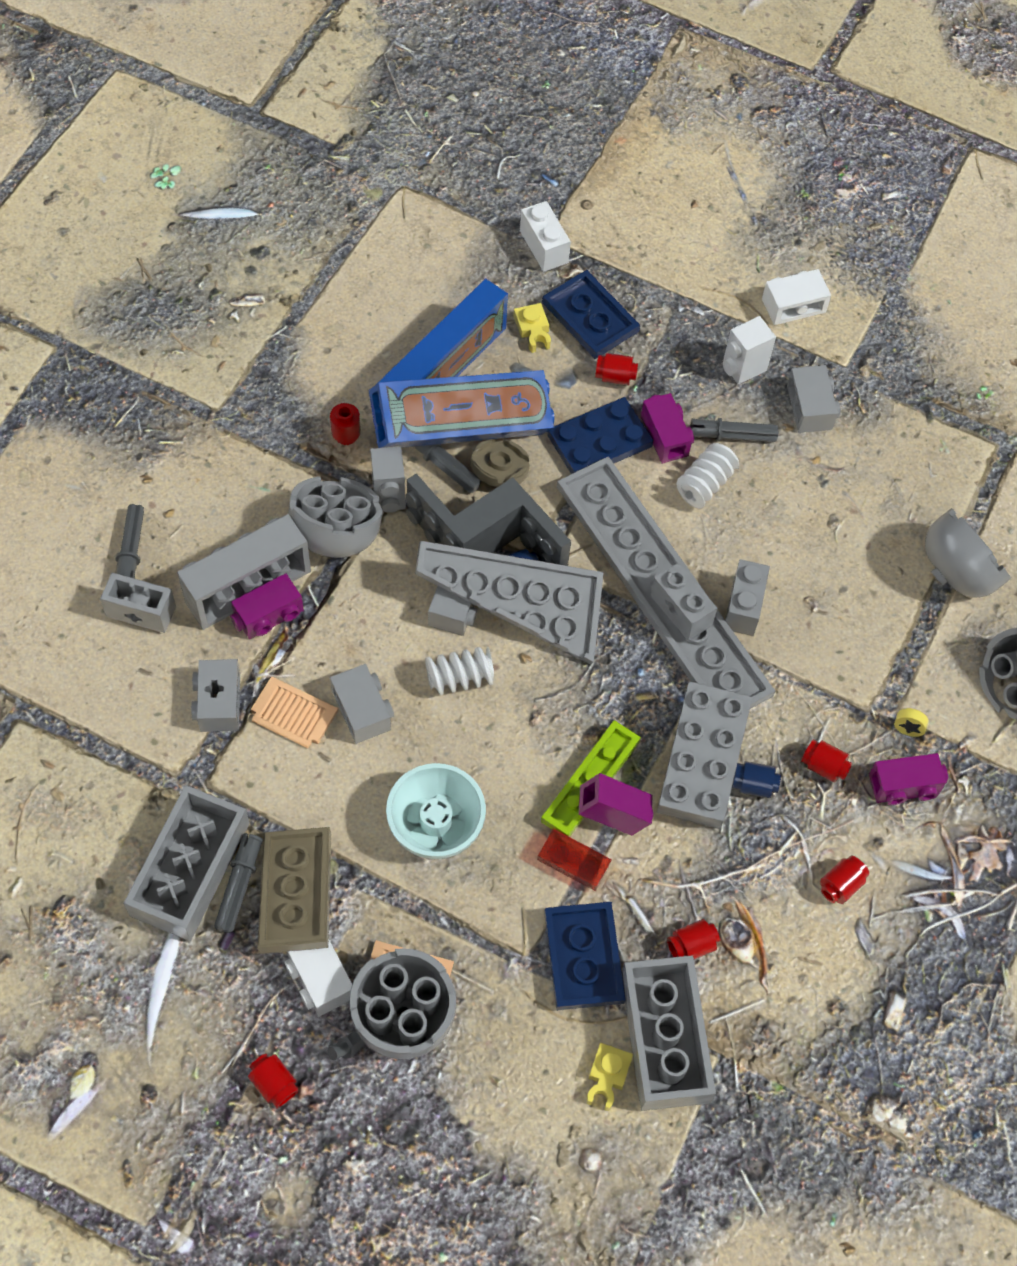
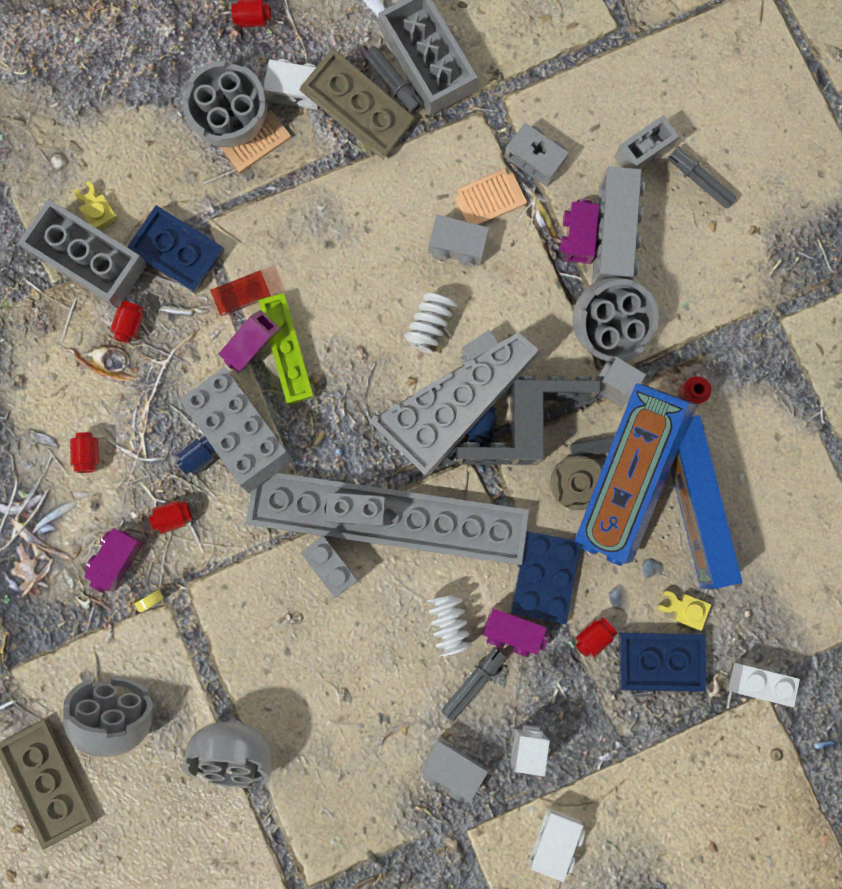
camera: 130 degrees right, 20 degrees up
light aqua piece [386,763,486,859] -> none

